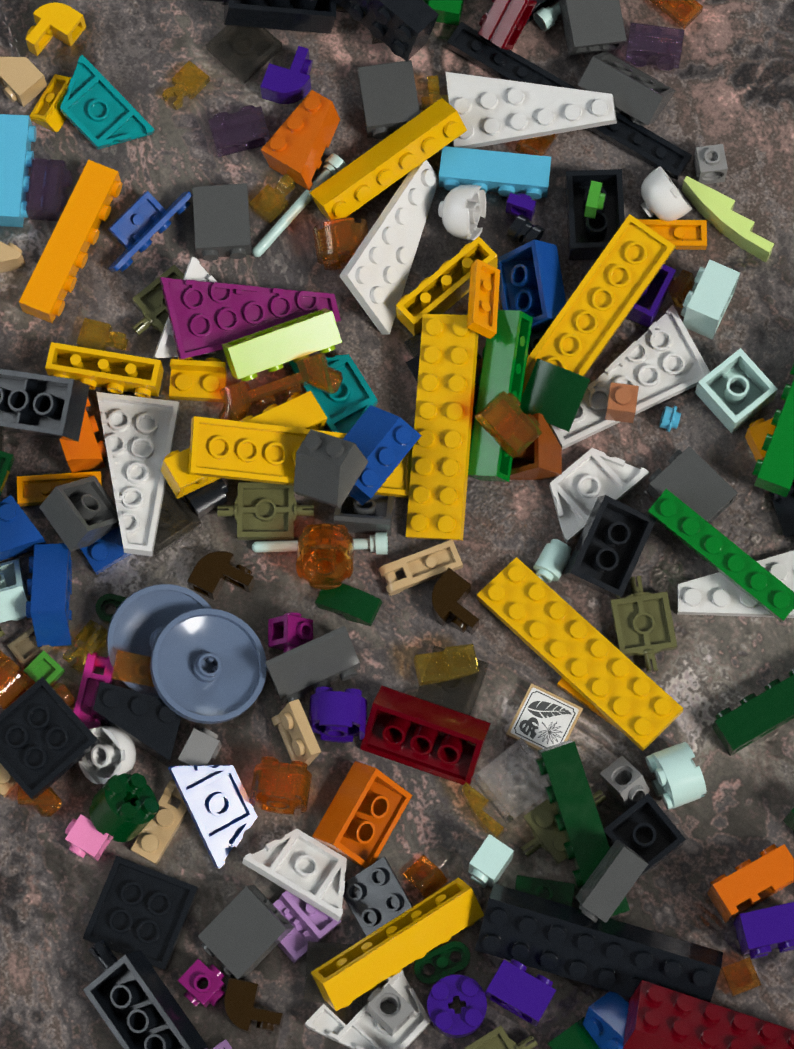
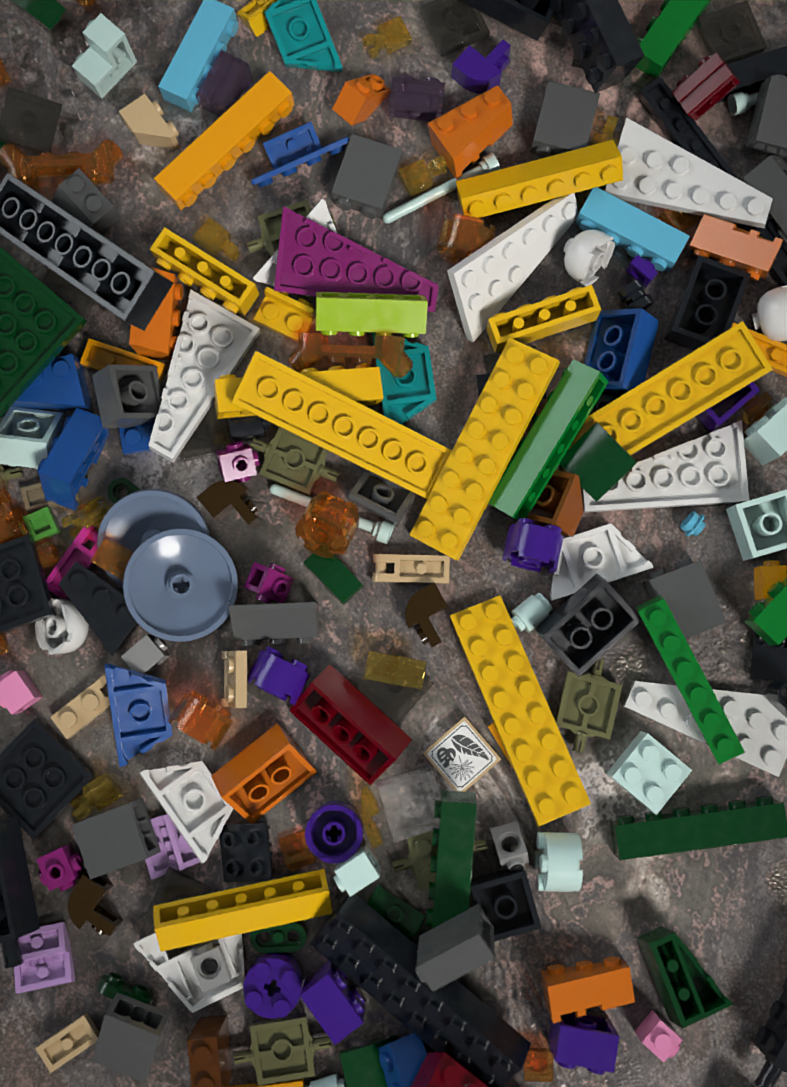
camera: 25 degrees right, 10 degrees up
dark green brick [89,773,159,842] -> none
dark grey slope [293,429,368,509] -> none
blue slope [343,405,422,505] -> none
light orange plate [467,259,500,339] -> none
clear orange brick [475,391,542,458] -> none
bright green plate [584,181,606,219] -> none
nougat brick [605,382,639,423] -> none
none -> clear yellow plate [70,772,123,821]
none -> brick [215,441,260,483]
none -> dark purple brick [305,800,364,863]
none -> orange slope [332,74,391,126]
none -> dark purple brick [502,518,564,573]
none -> light aqua brick [606,731,692,815]
none -> orange wedge [690,214,783,281]

